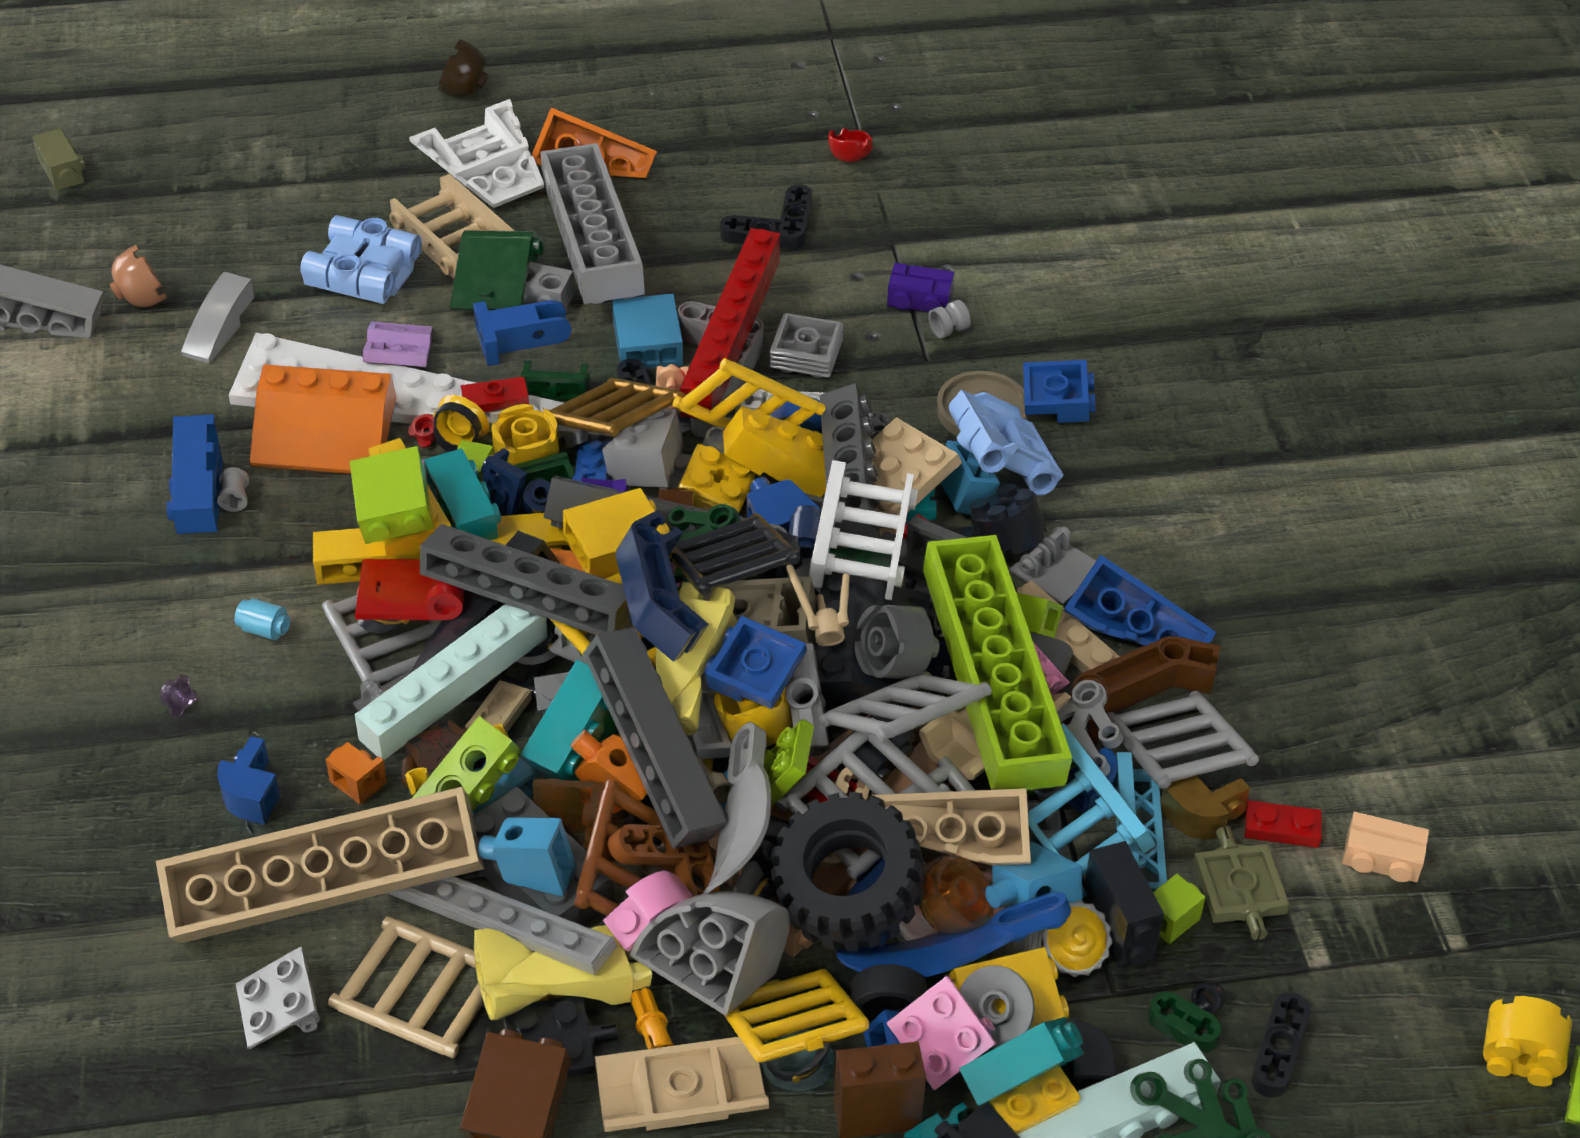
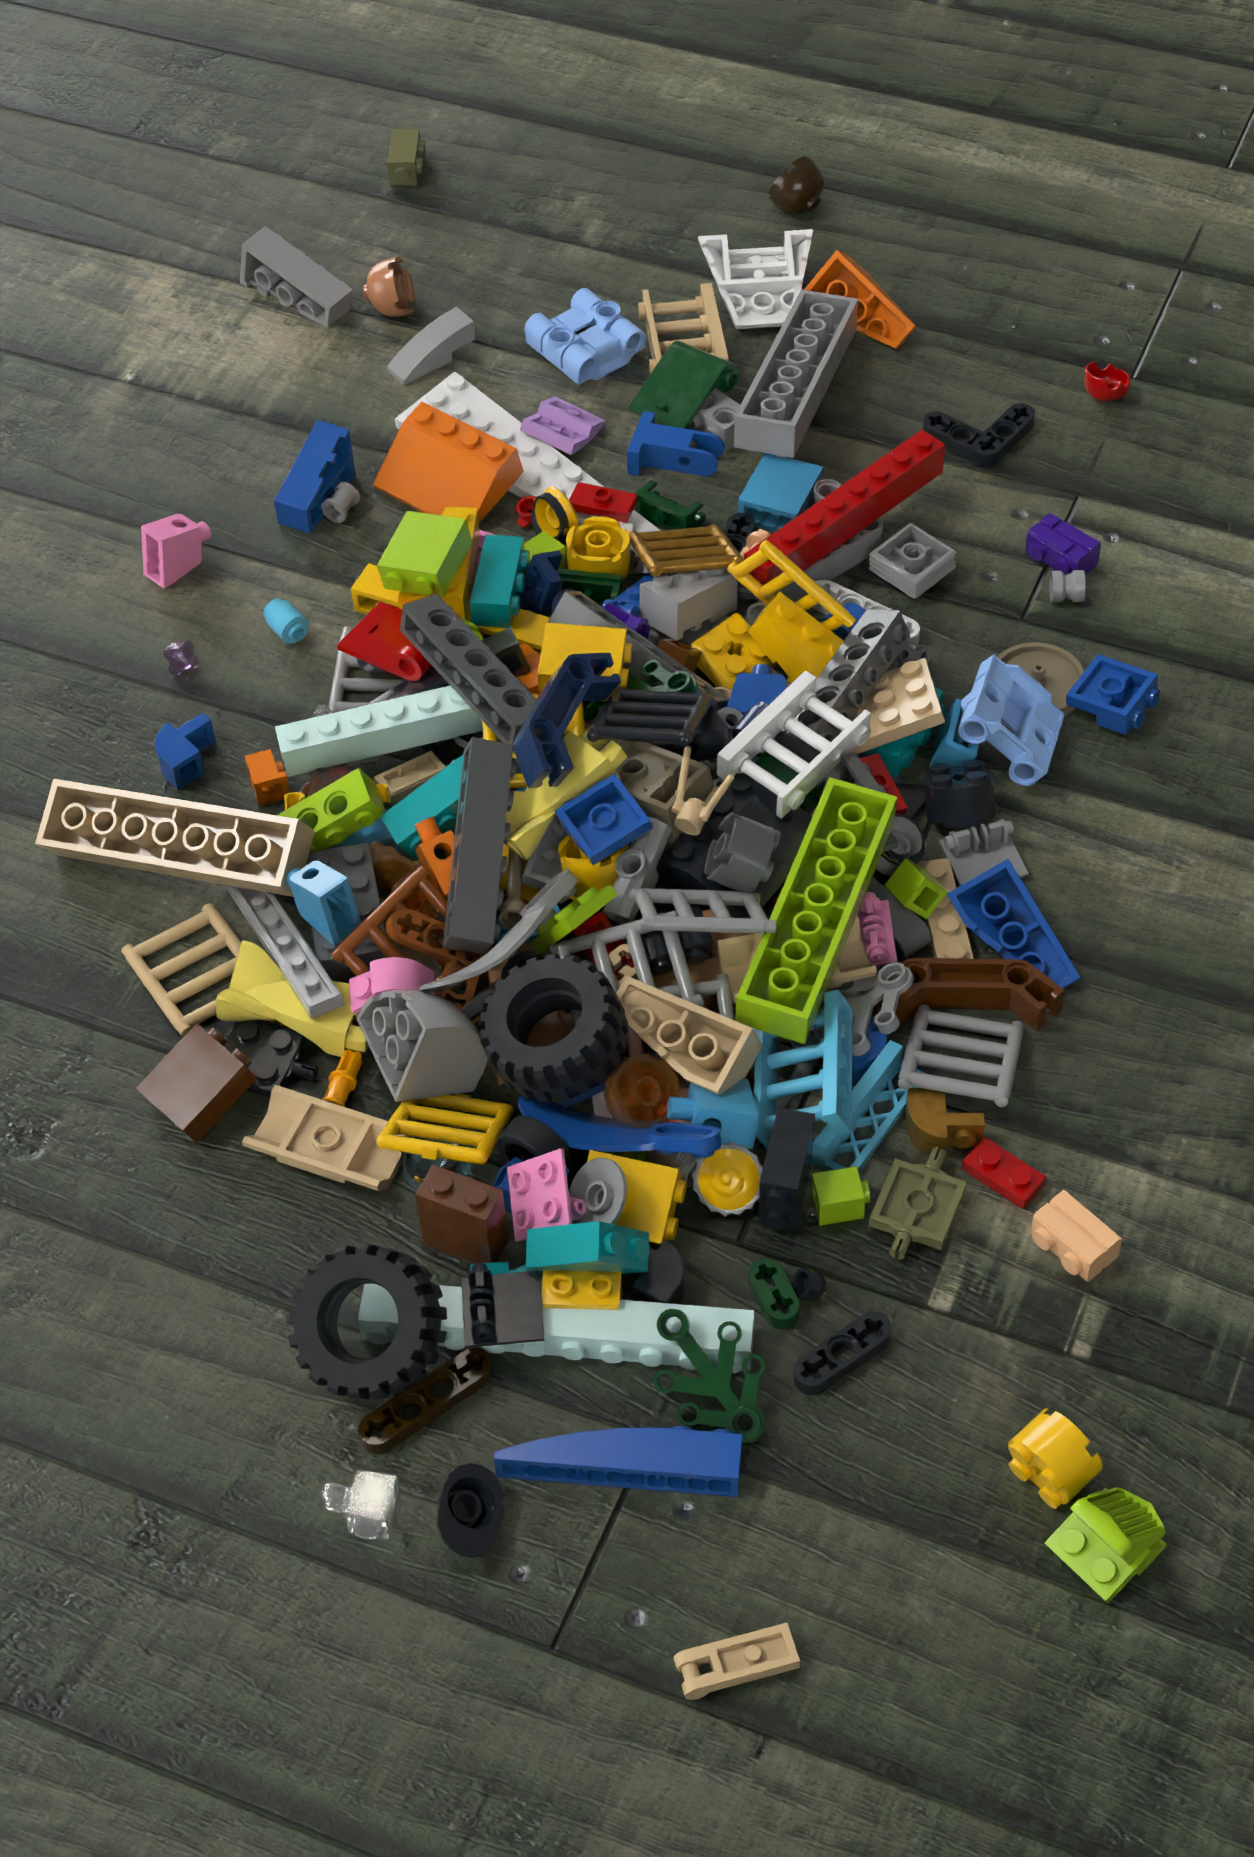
camera: 35 degrees right, 5 degrees up
light grey hinge [235,946,320,1049] -> none
none -> bright pink torso [141,514,211,589]

